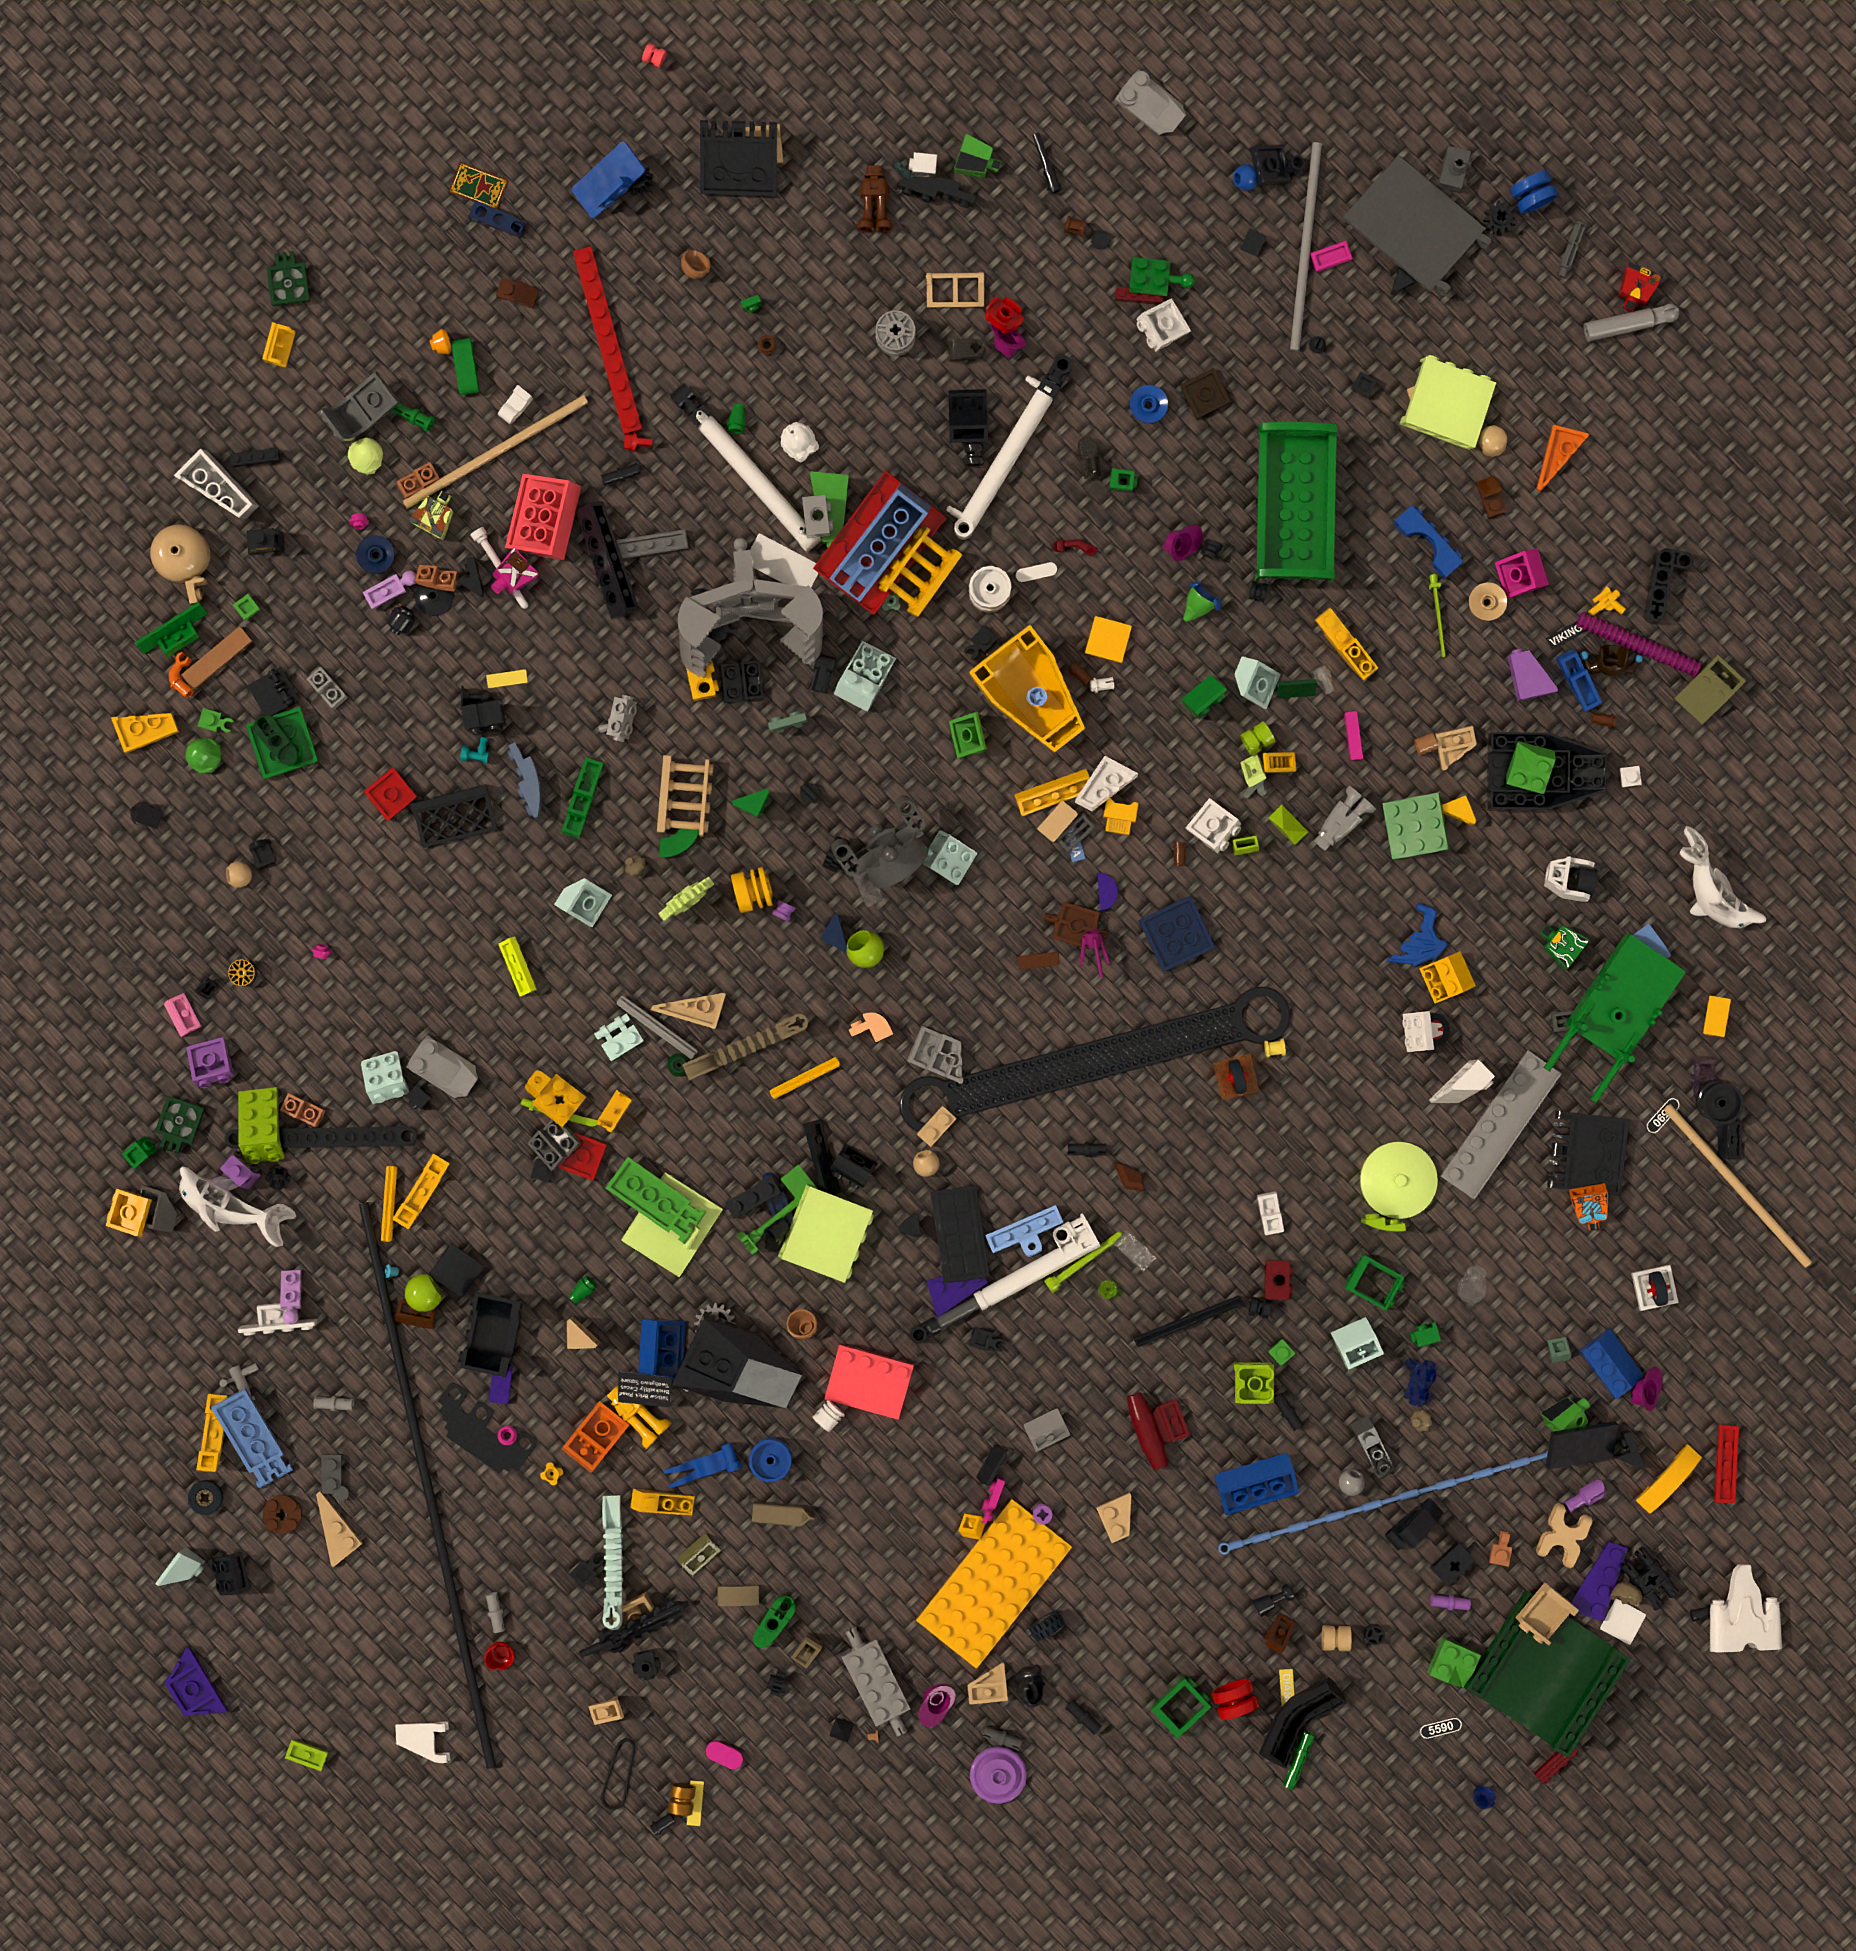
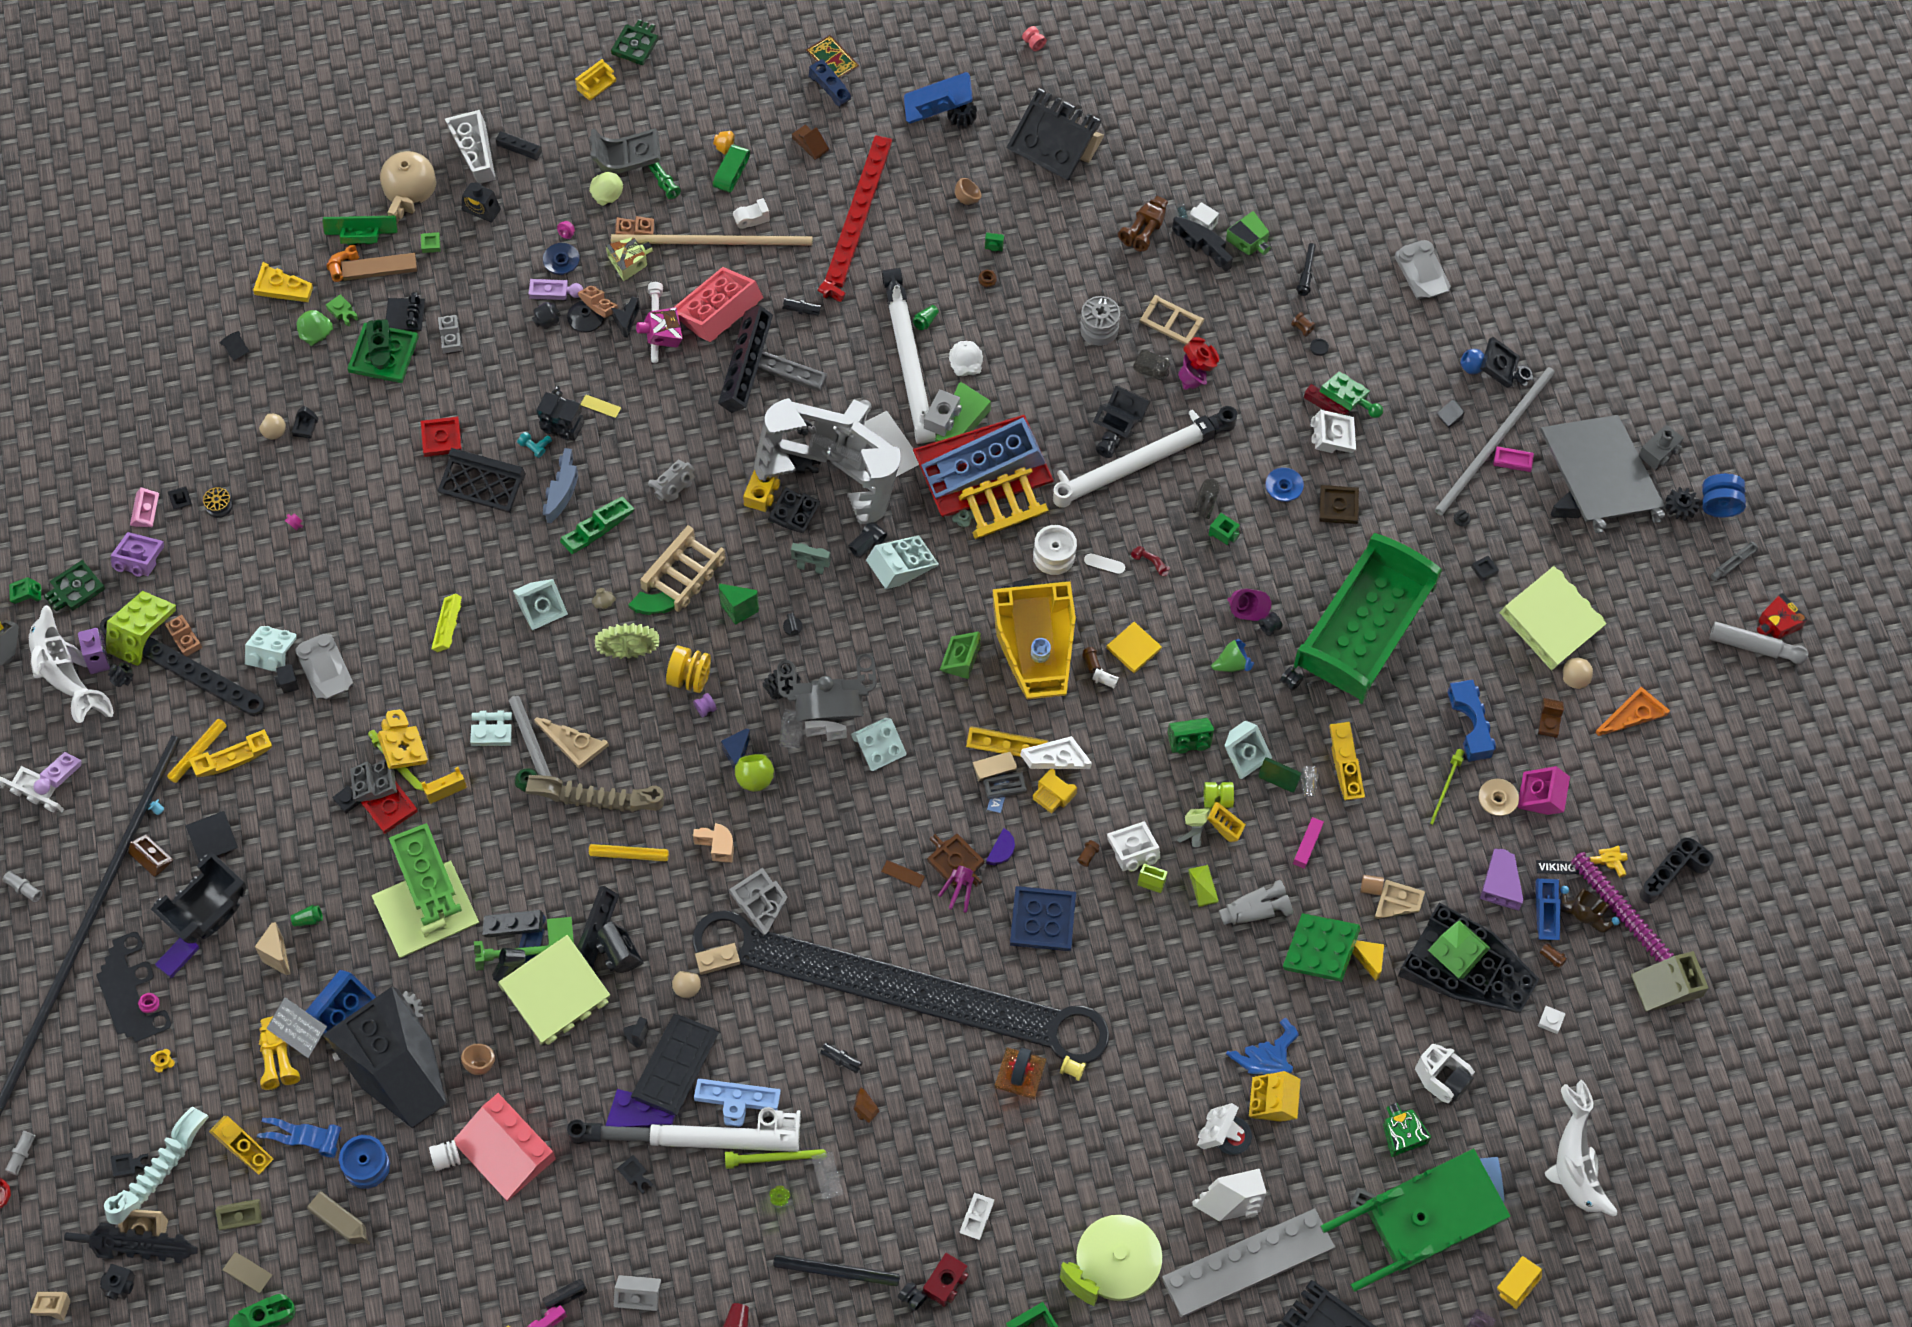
camera: 30 degrees right, 25 degrees down
lime helmet [405,1274,442,1312] -> none
orange slope [561,1401,629,1473] -> none

